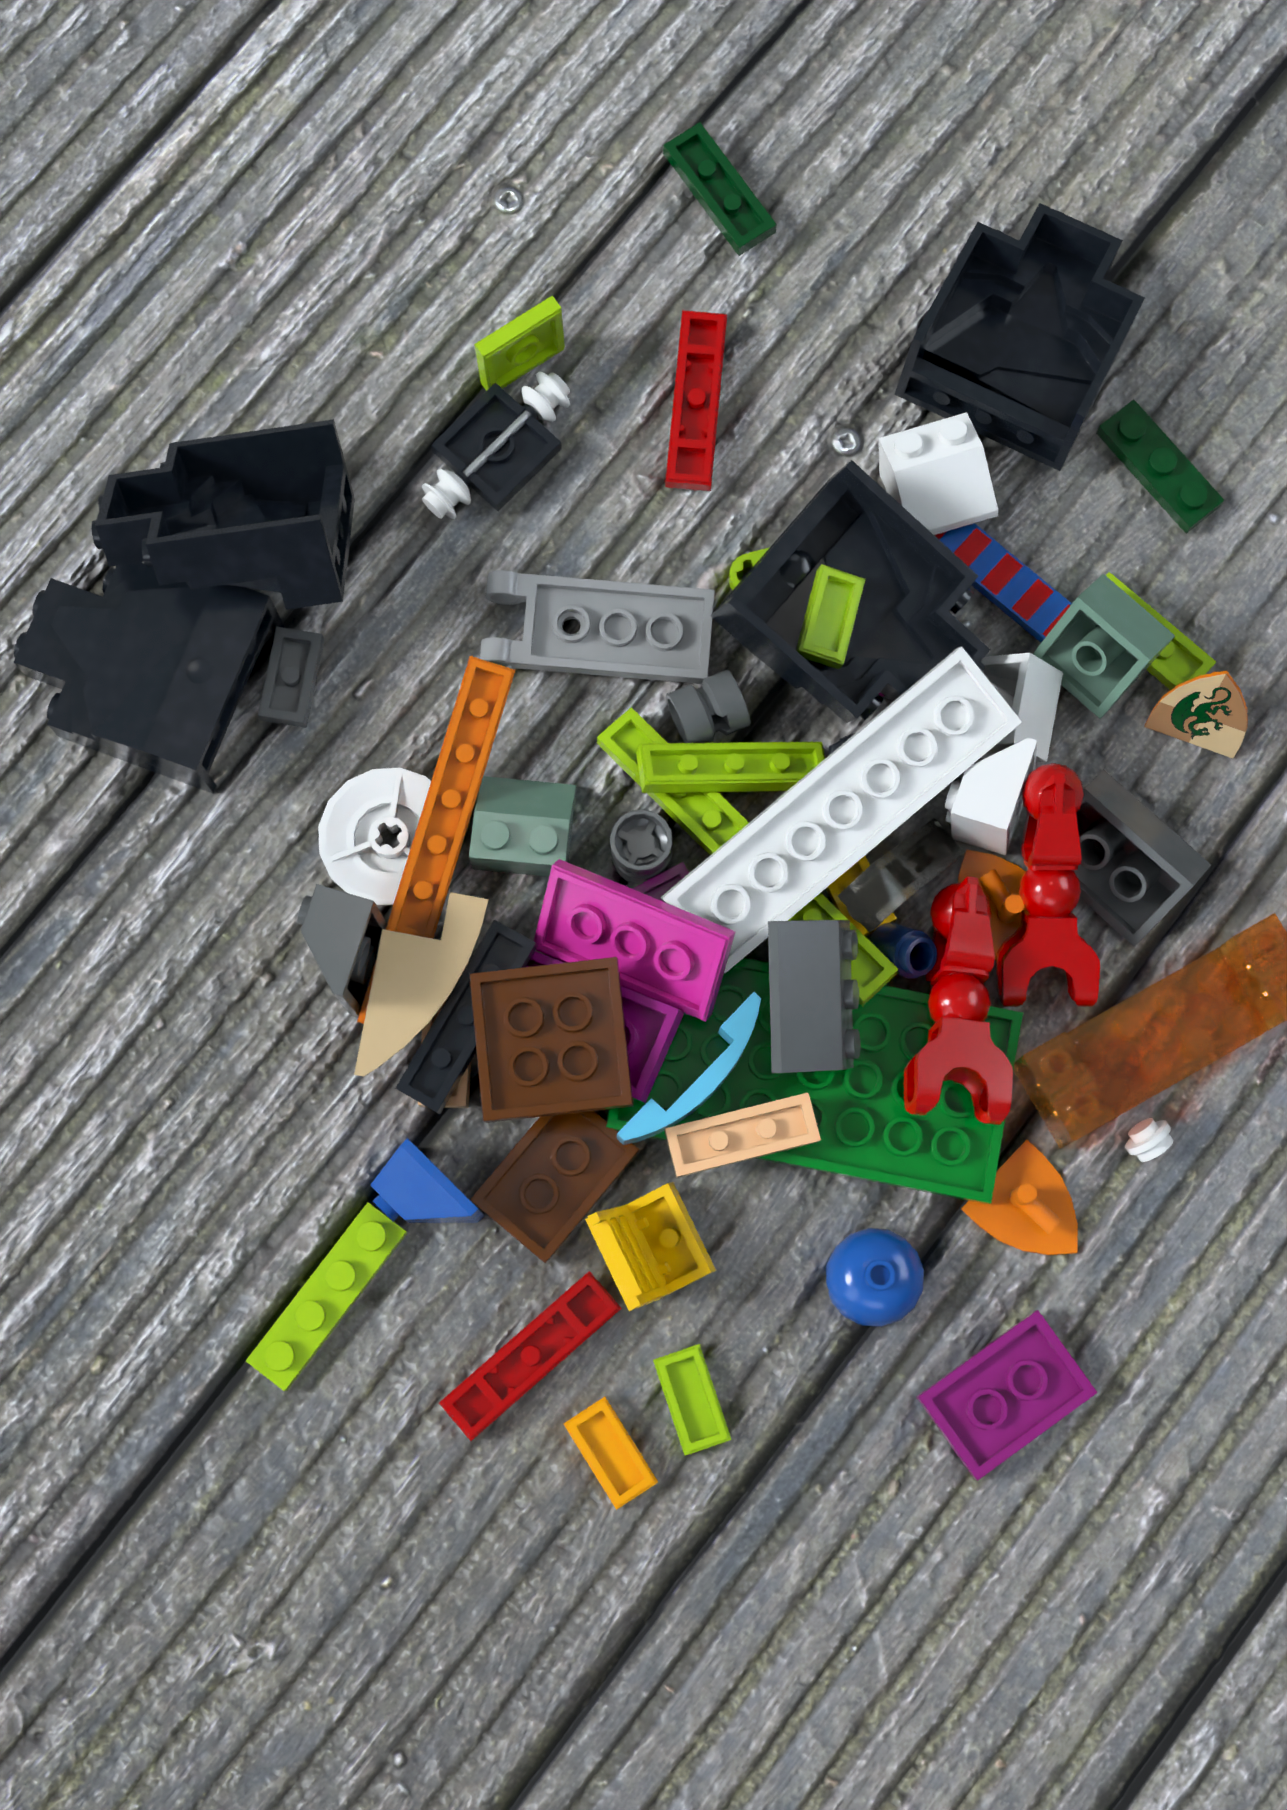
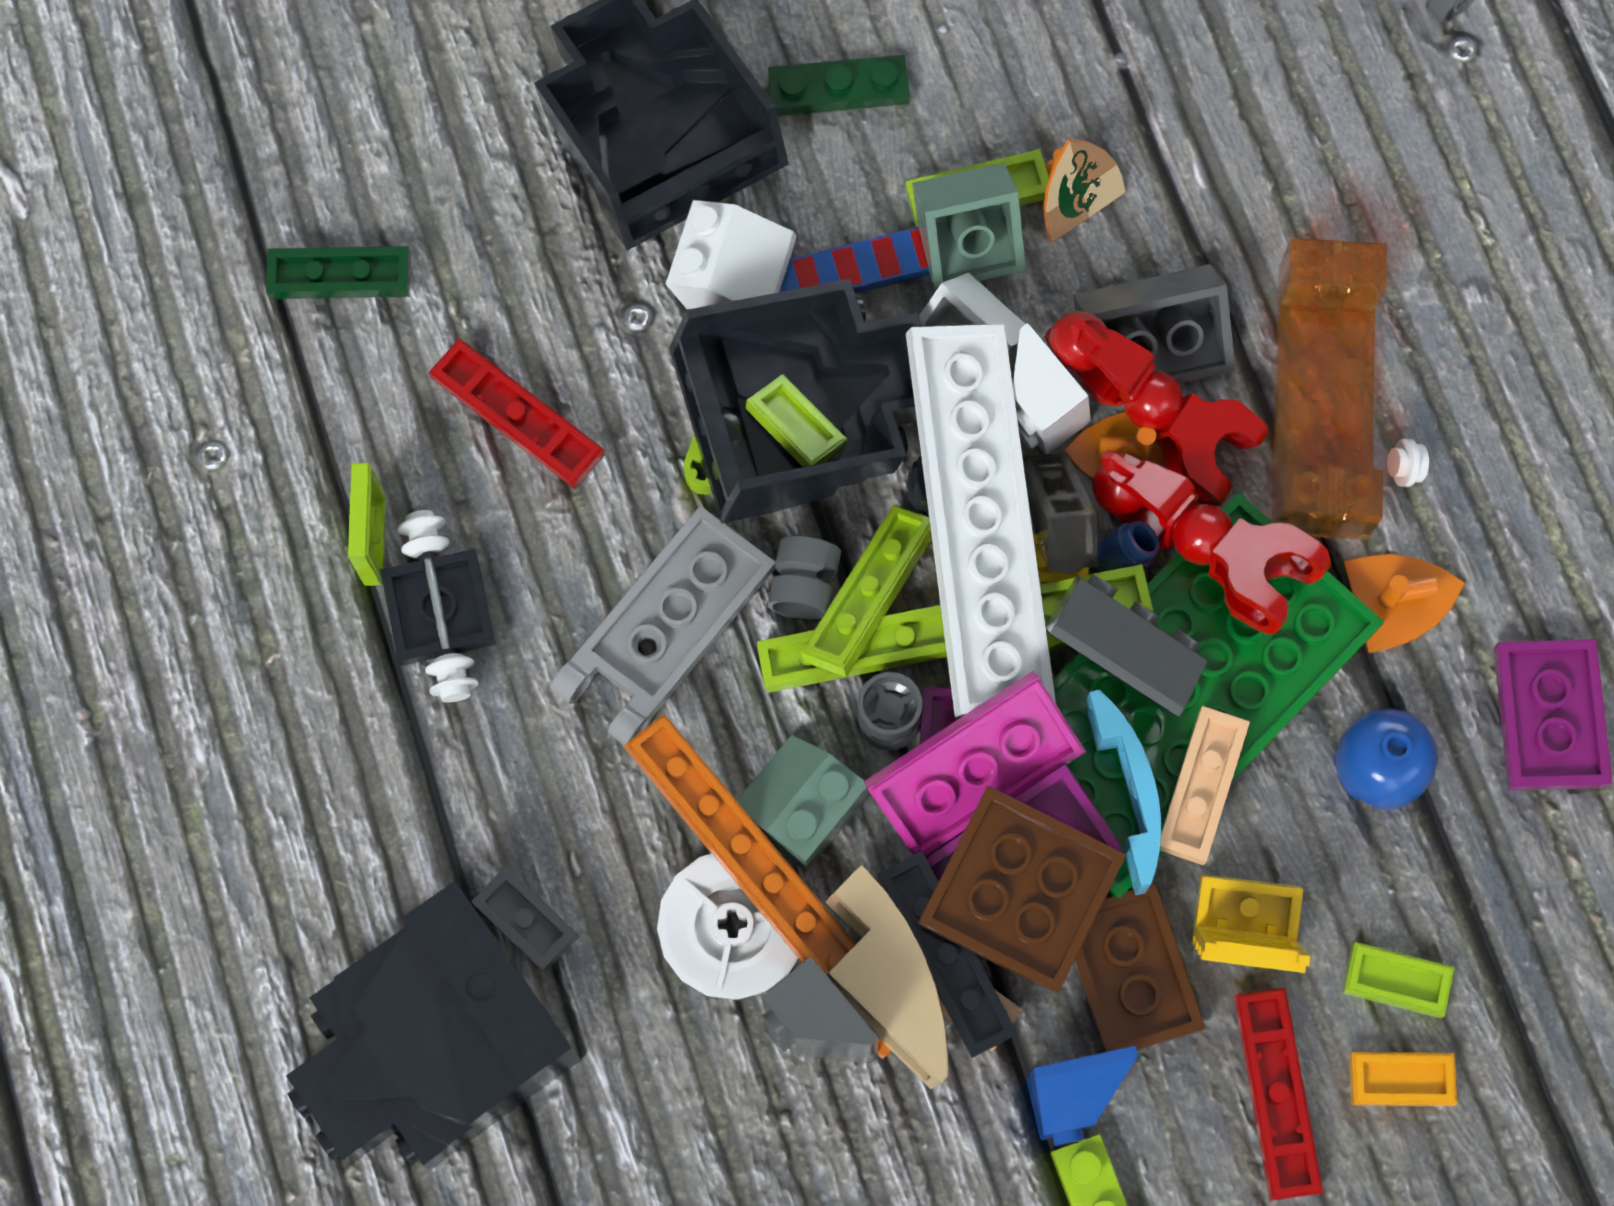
camera: 55 degrees left, 5 degrees down
black panel [91,419,355,610] -> none

